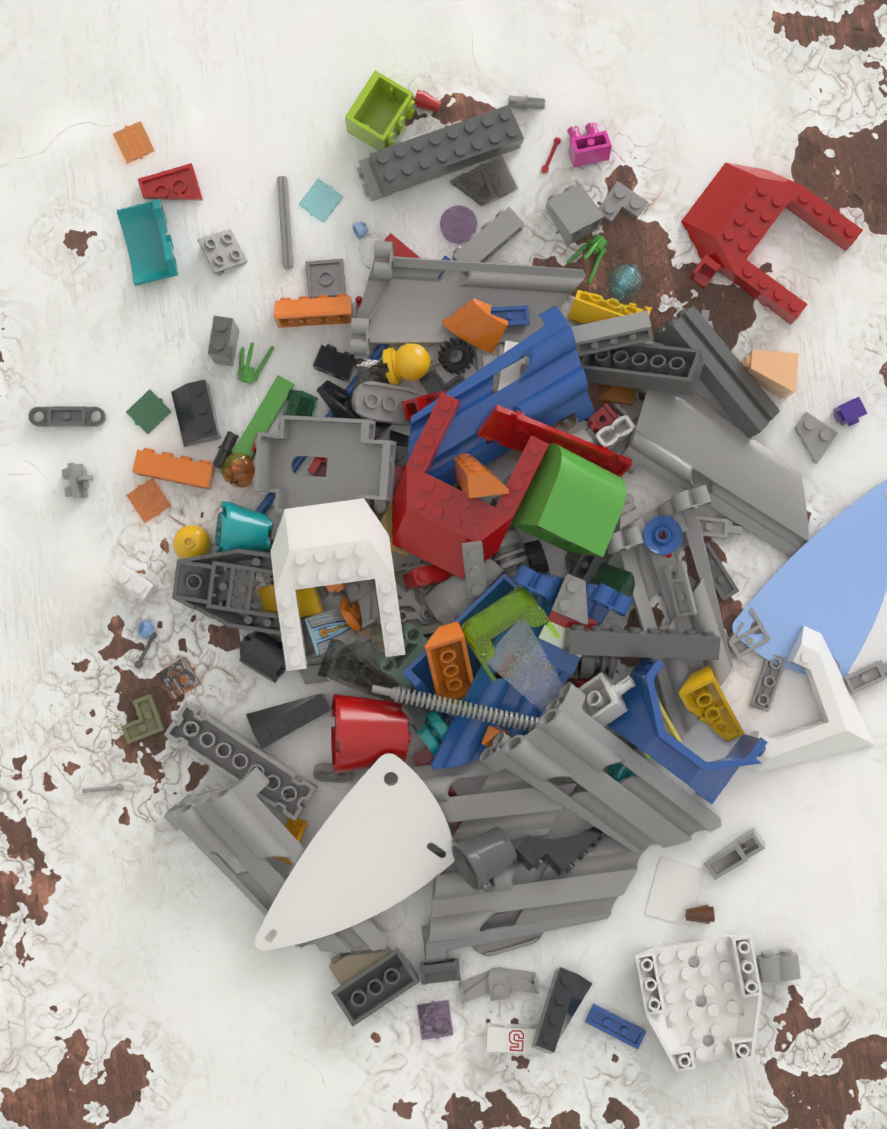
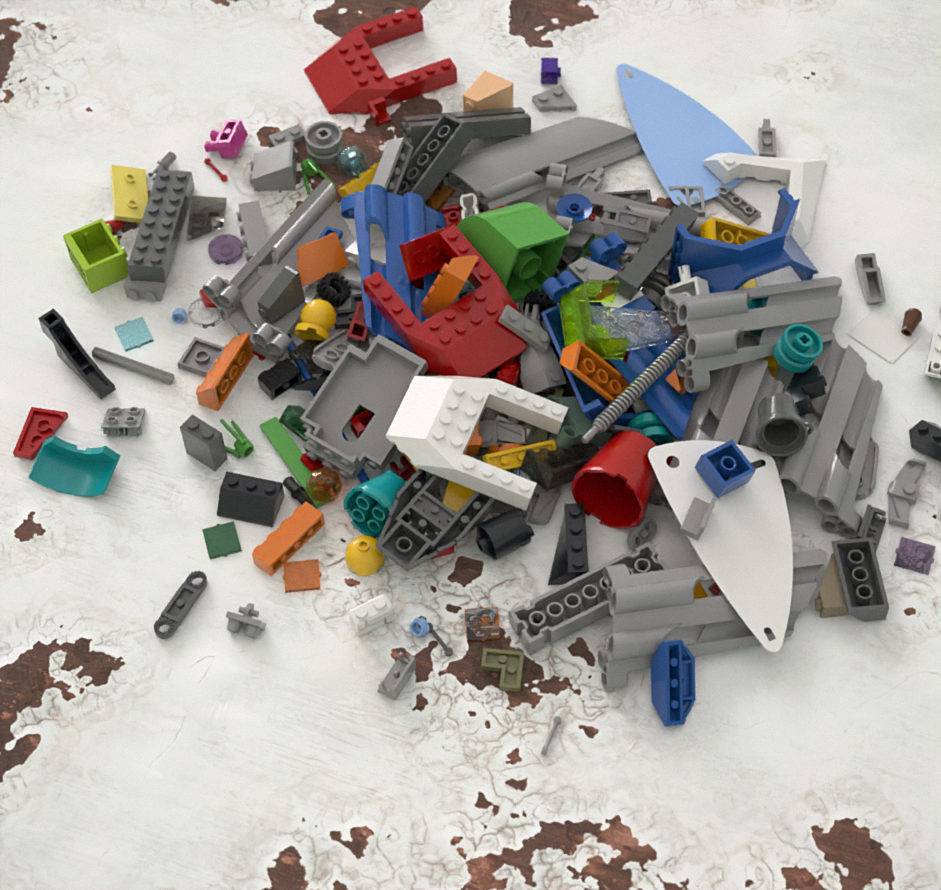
camera: 55 degrees left, 30 degrees down
none -> black arch [38,308,116,400]
none -> light yellow plate [110,165,148,223]
none -> dark grey slope [257,265,305,323]
none -> light grey wheel [305,121,344,165]
none -> light grey hinge [378,652,416,701]
none -> yellow tile [482,439,559,471]
none -> blue wedge [651,640,695,727]
none -> light grey panel [680,497,717,540]
none -> blue brick [695,440,756,498]
none -> teal wheel [773,324,823,373]

